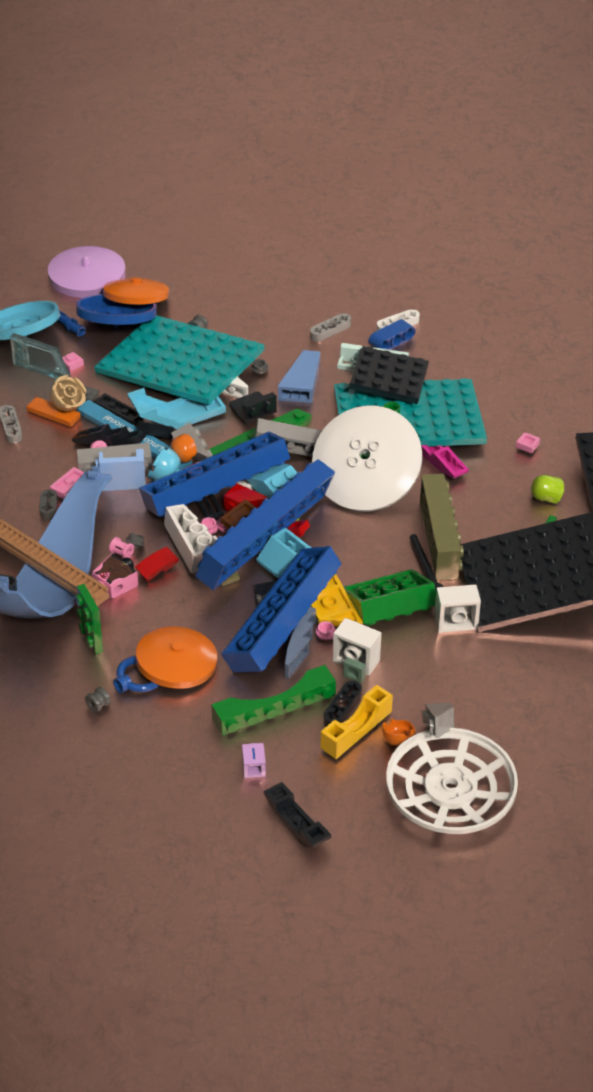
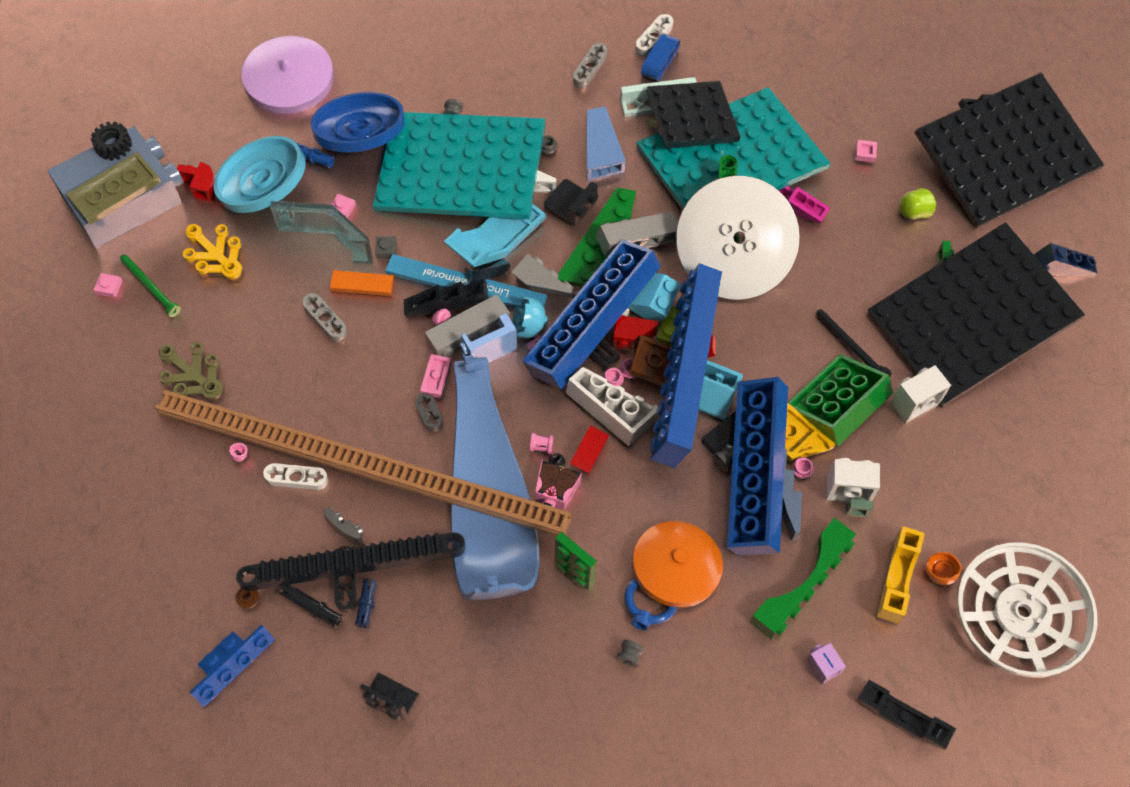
camera: 25 degrees left, 20 degrees up
tan cylinder [50,375,86,412] -> none
black tile [93,393,144,426] -> none
orange dish [103,277,169,304] -> none
dark grey plate [126,533,145,548] -> none
orange hair [170,434,197,463] -> none
black beam [324,681,362,727] -> none
olive brick [420,474,464,580] -> none
light grey slope [422,703,454,738] -> none

